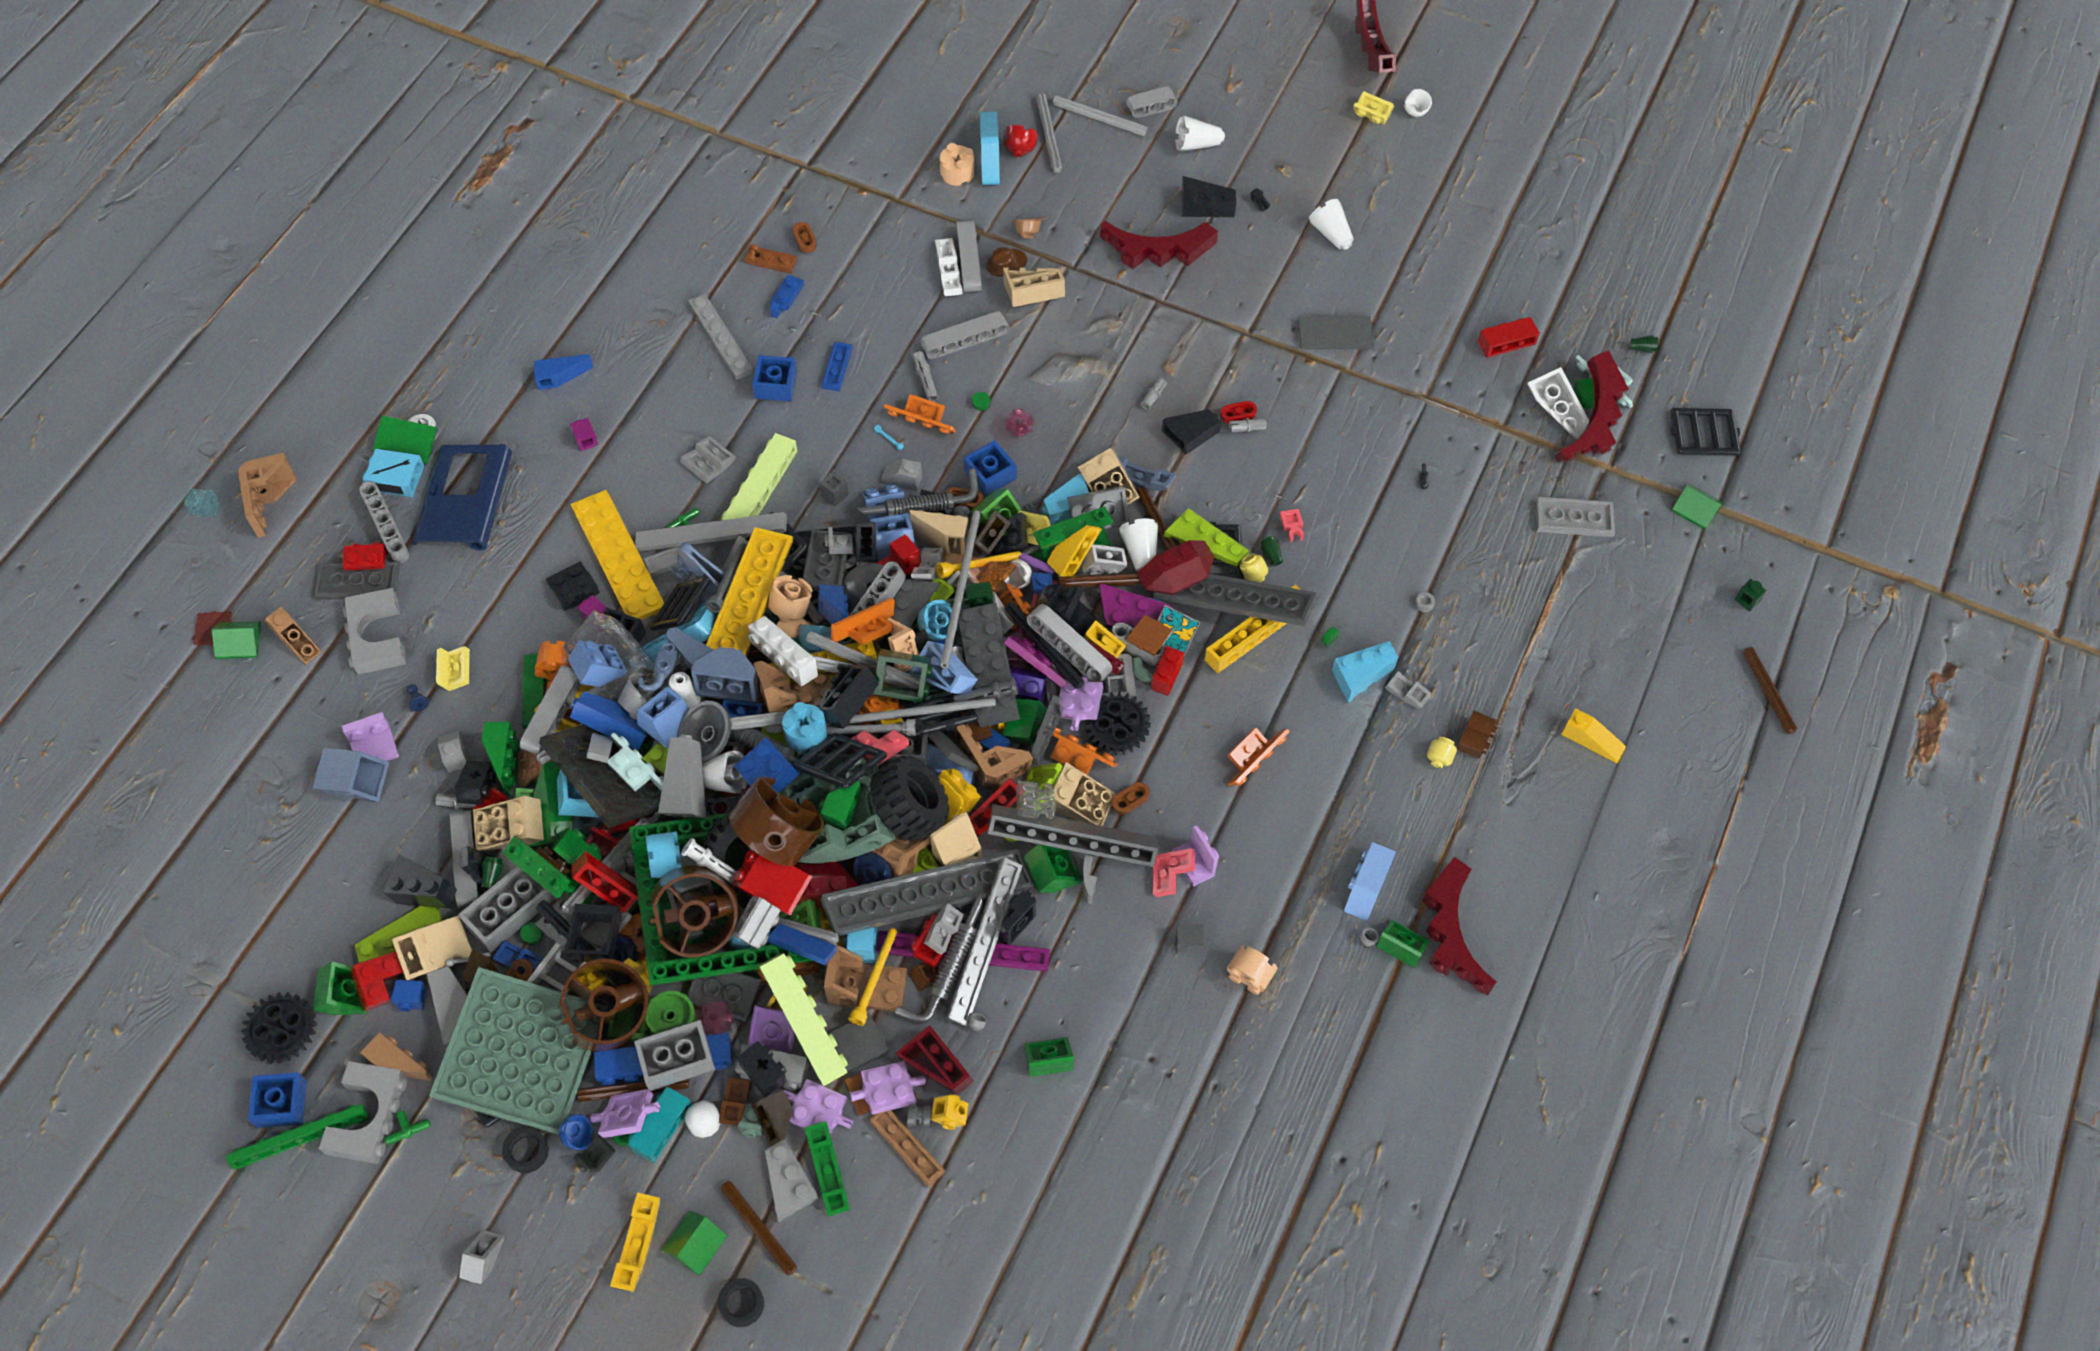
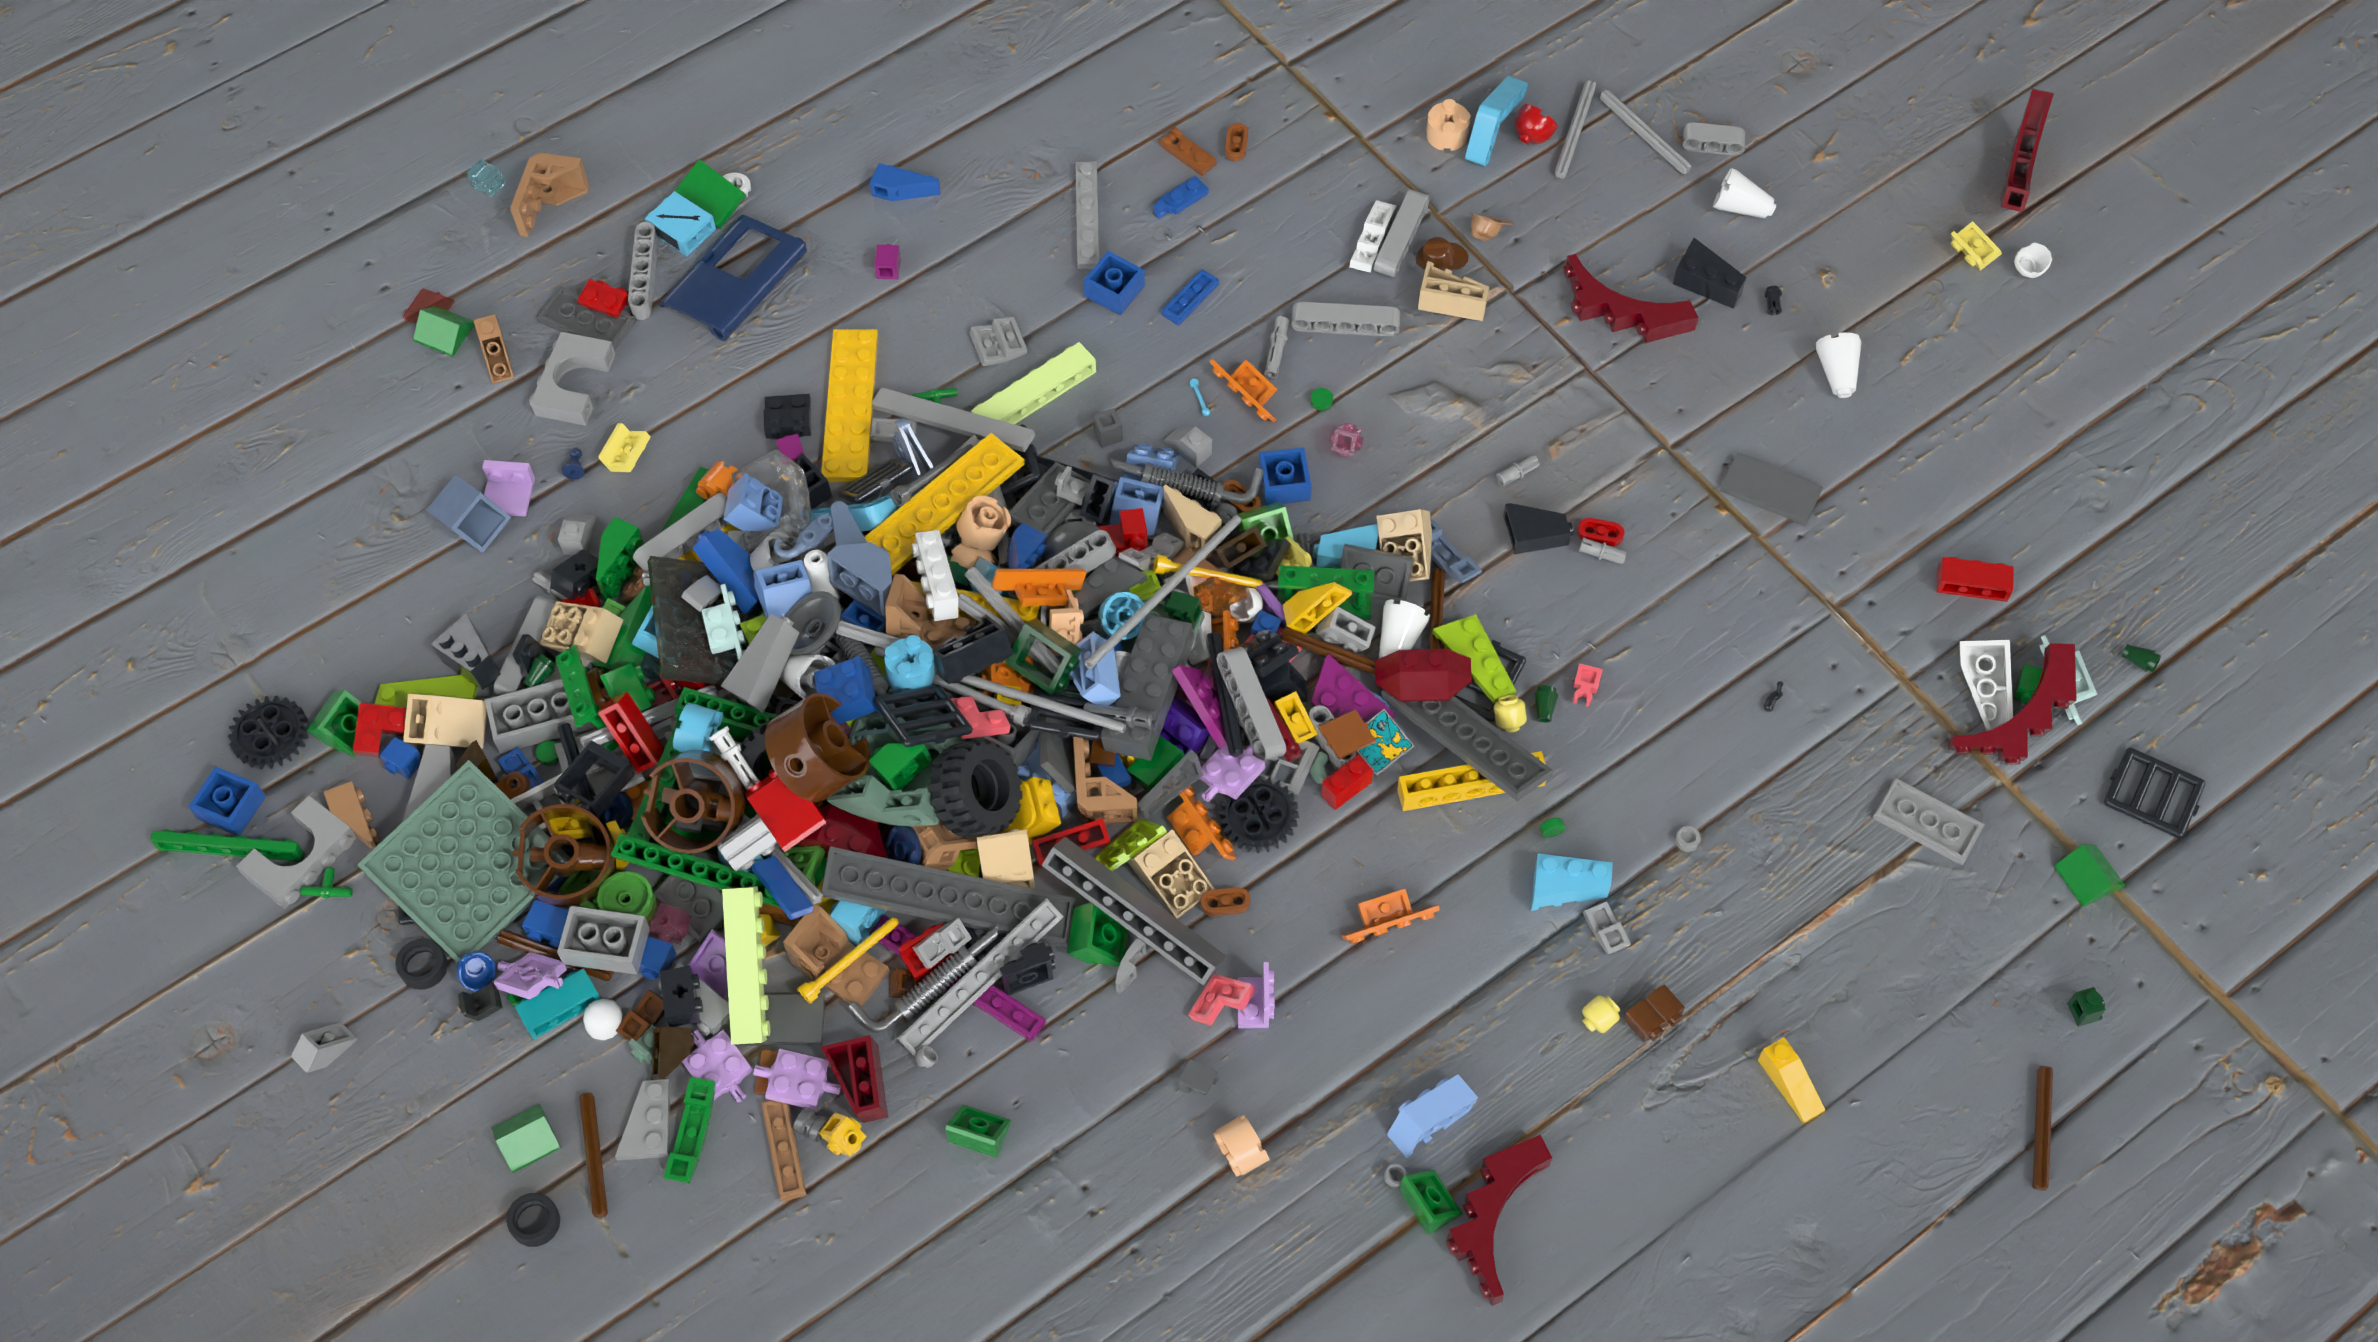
camera: 30 degrees right, 0 degrees up
light grey hinge [446,952,491,967] -> none
yellow slope [610,1193,660,1292] -> none
clear plate [1016,780,1056,819] -> none

